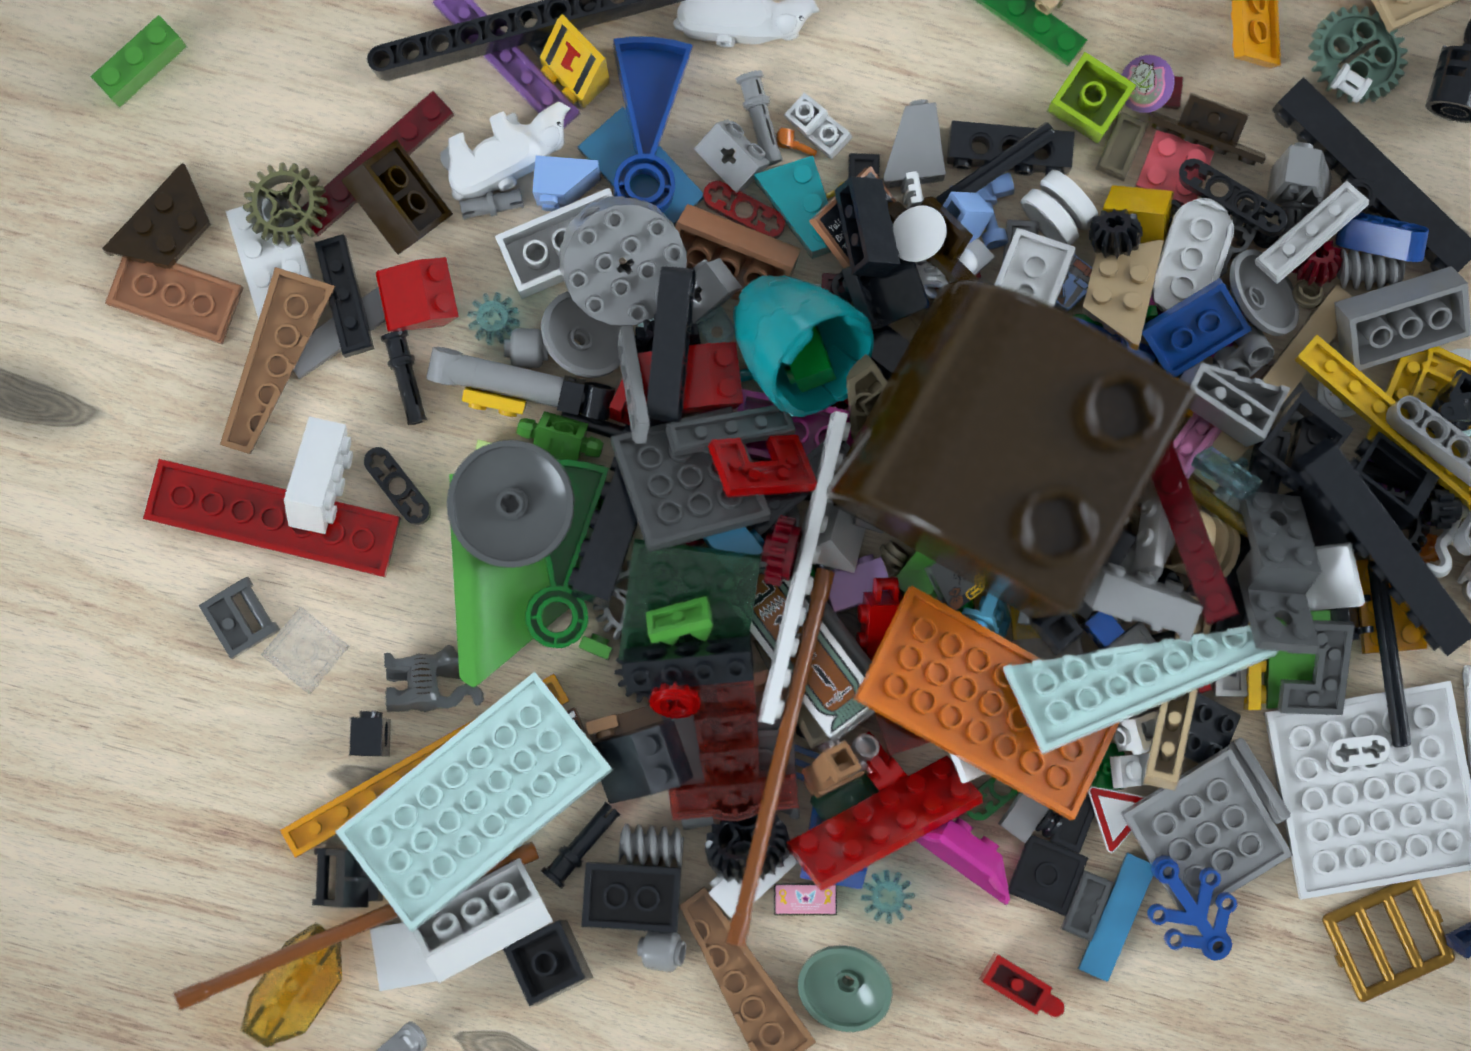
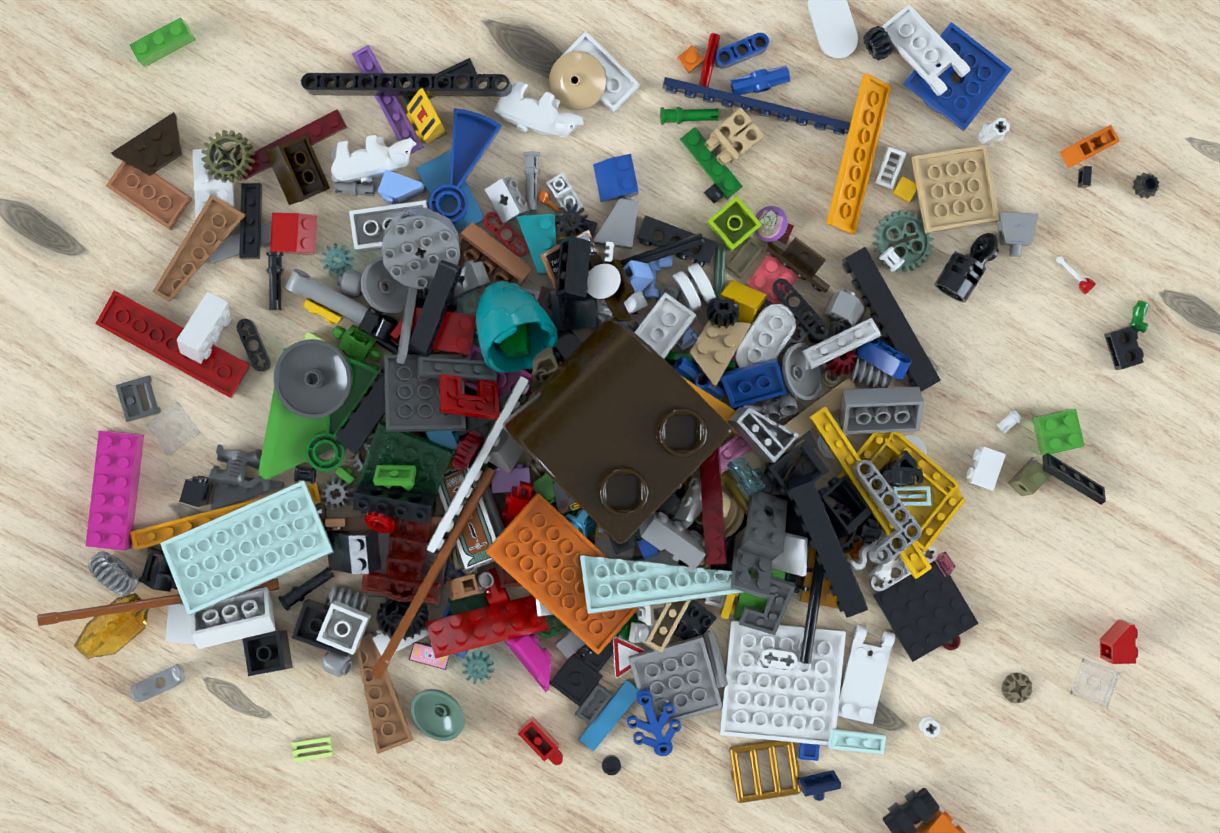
camera: 15 degrees right, 5 degrees up
none -> dark pink brick [85,430,144,551]
none -> light grey gear [88,551,139,596]
none -> dark grey wing [211,477,284,510]
none -> black bush [294,465,317,484]
none -> white brick [317,601,371,655]
none -> light grey gear [320,477,354,510]
none -> black gear [556,203,588,236]
none -> blue slope [593,154,639,202]
none -> black tile [602,755,621,775]
none -> black hose [704,183,724,204]
none -> sand green axle [713,244,726,300]
none -> blue tile [798,743,820,761]

